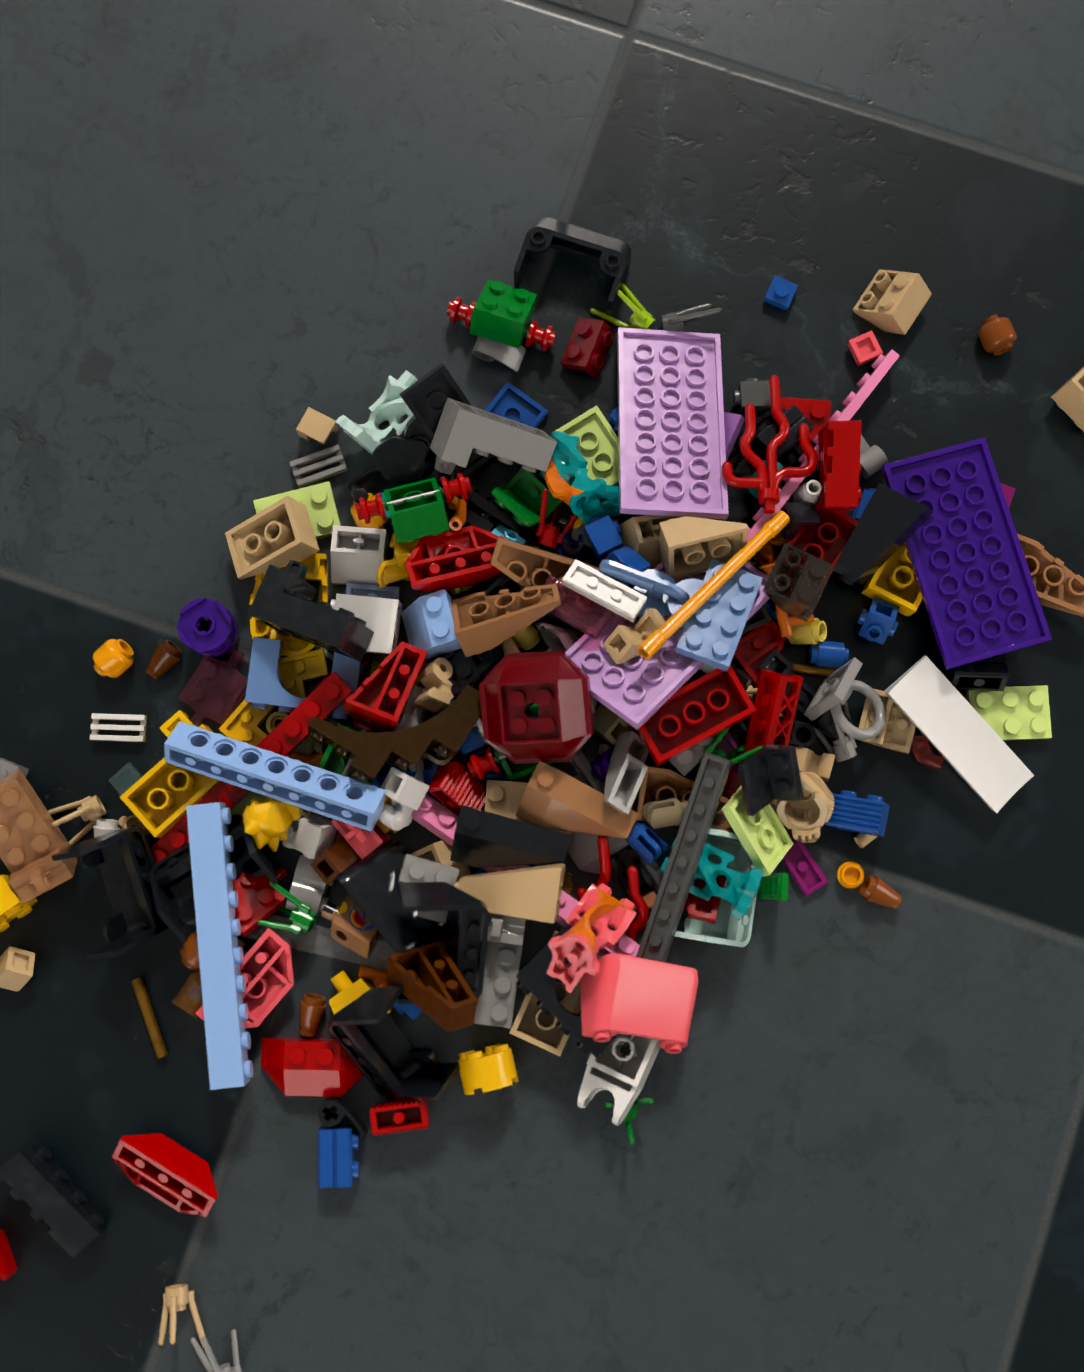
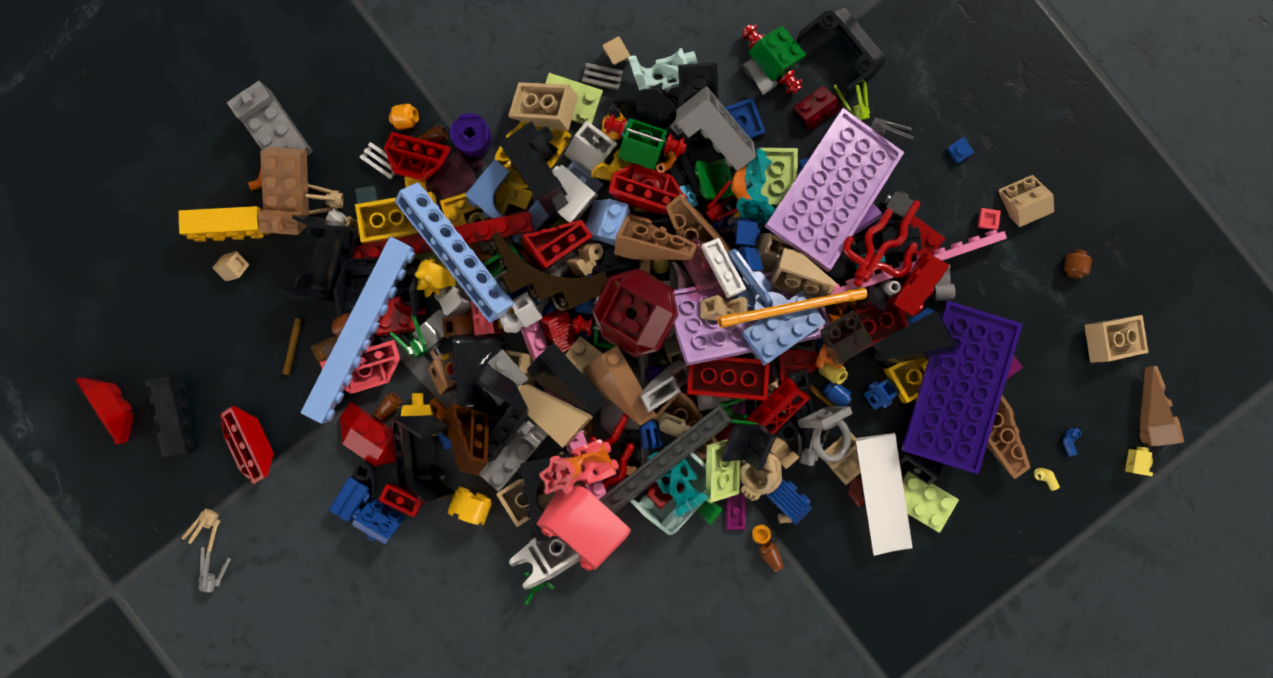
camera: 30 degrees right, 5 degrees up
none -> blue plate [352,499,405,545]
none -> red wedge [383,132,451,182]

